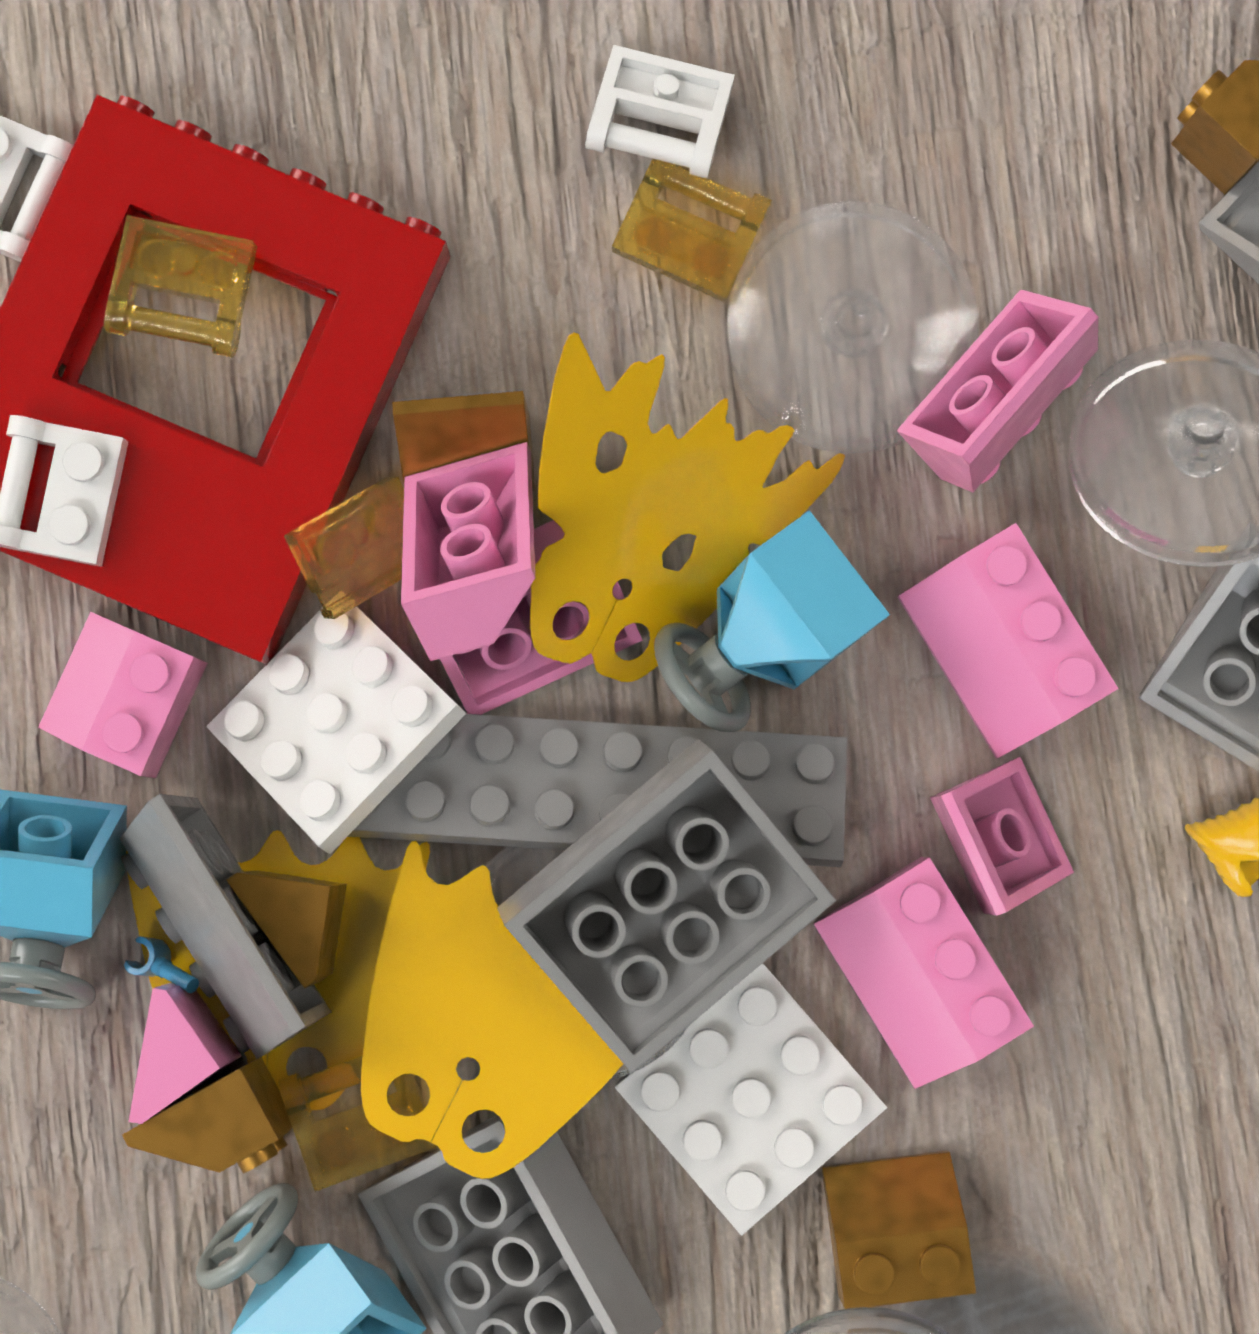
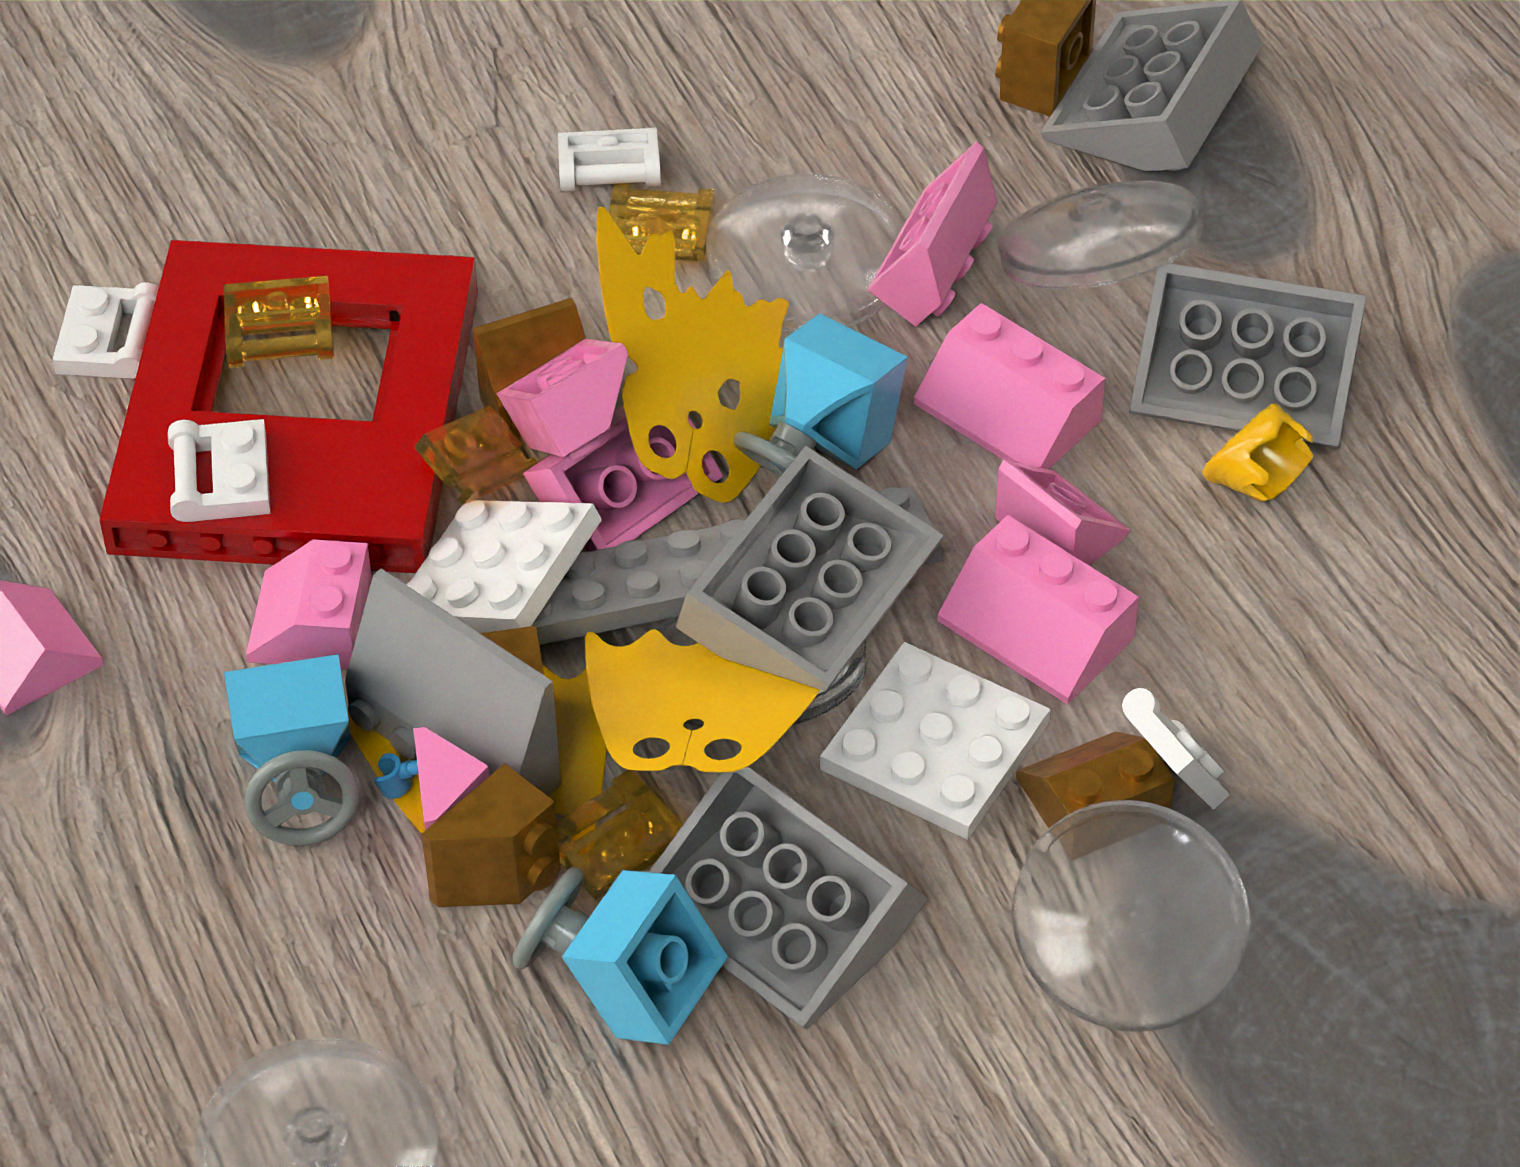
camera: 20 degrees left, 35 degrees down
none -> white plate [1122,688,1230,810]

